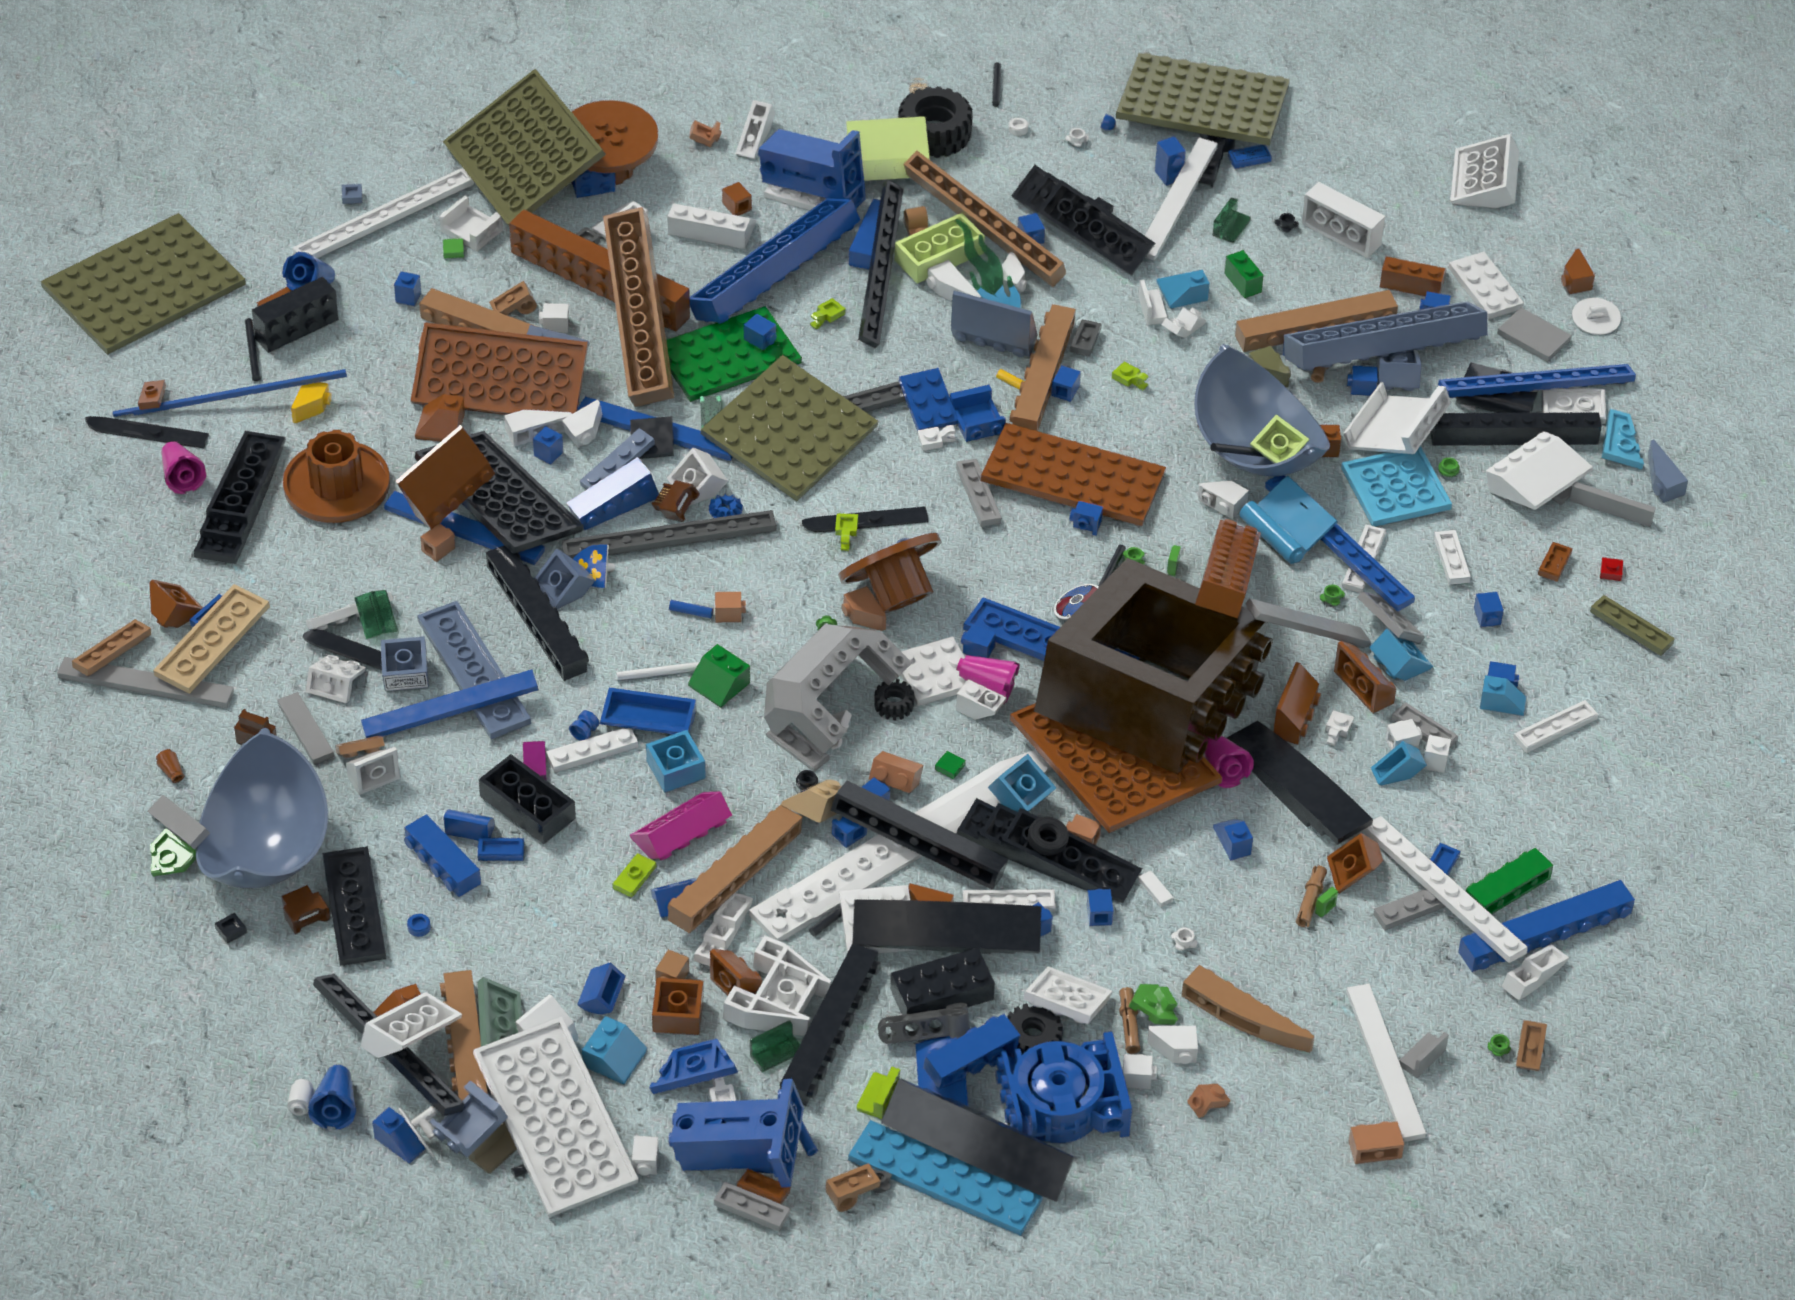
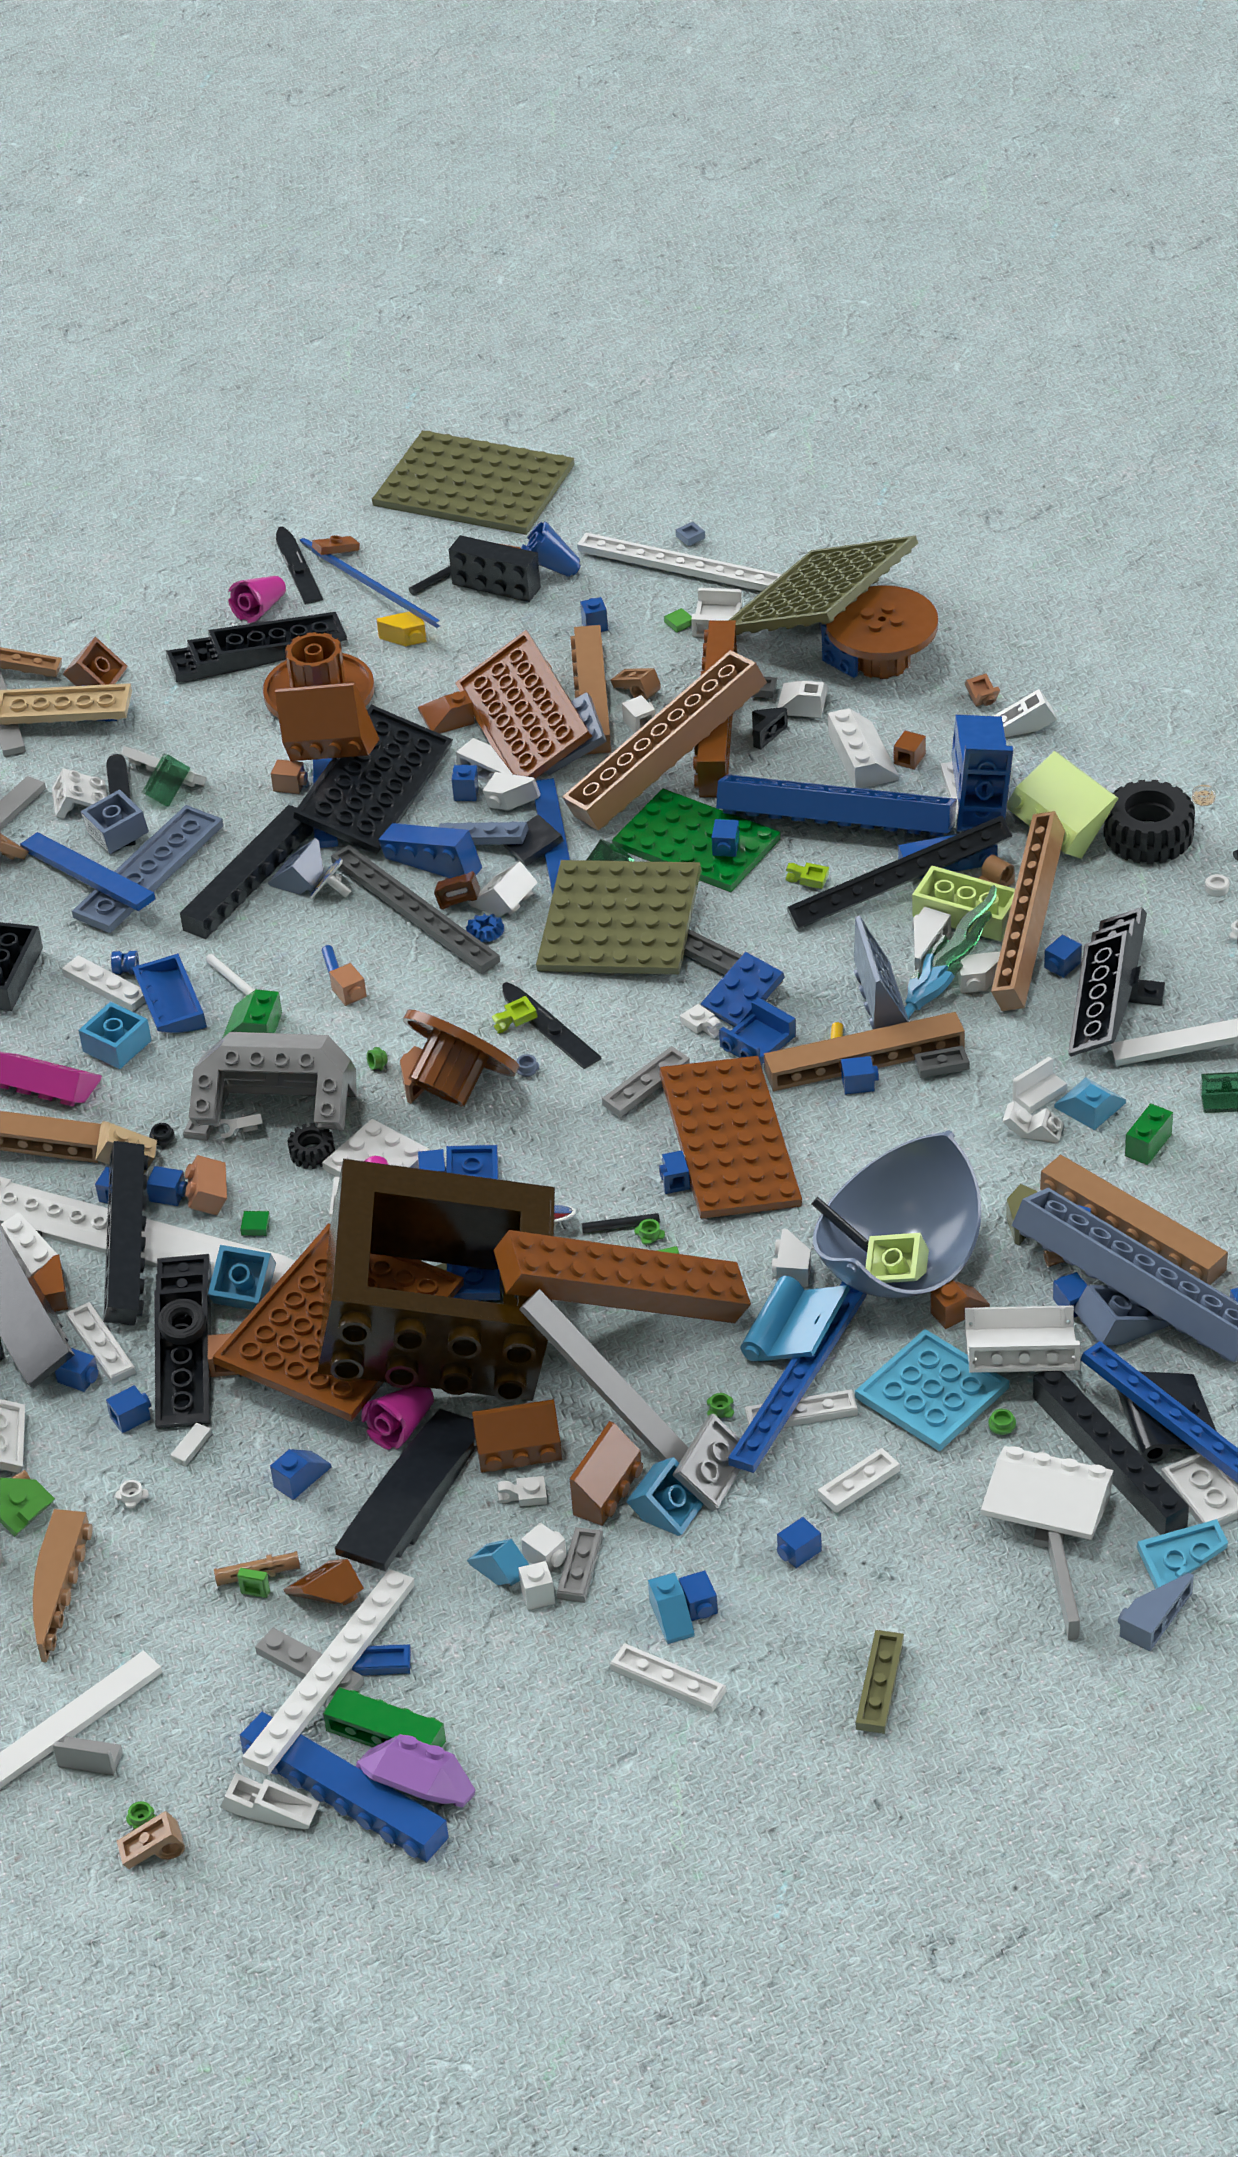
camera: 65 degrees right, 5 degrees down
magenta tile [523,741,547,780] -> none
lime plate [1112,361,1149,390] -> none
dark orange plate [1538,542,1573,582] -> none
red plate [1600,557,1623,581] -> none
none -> medium lavender wedge [356,1734,476,1808]

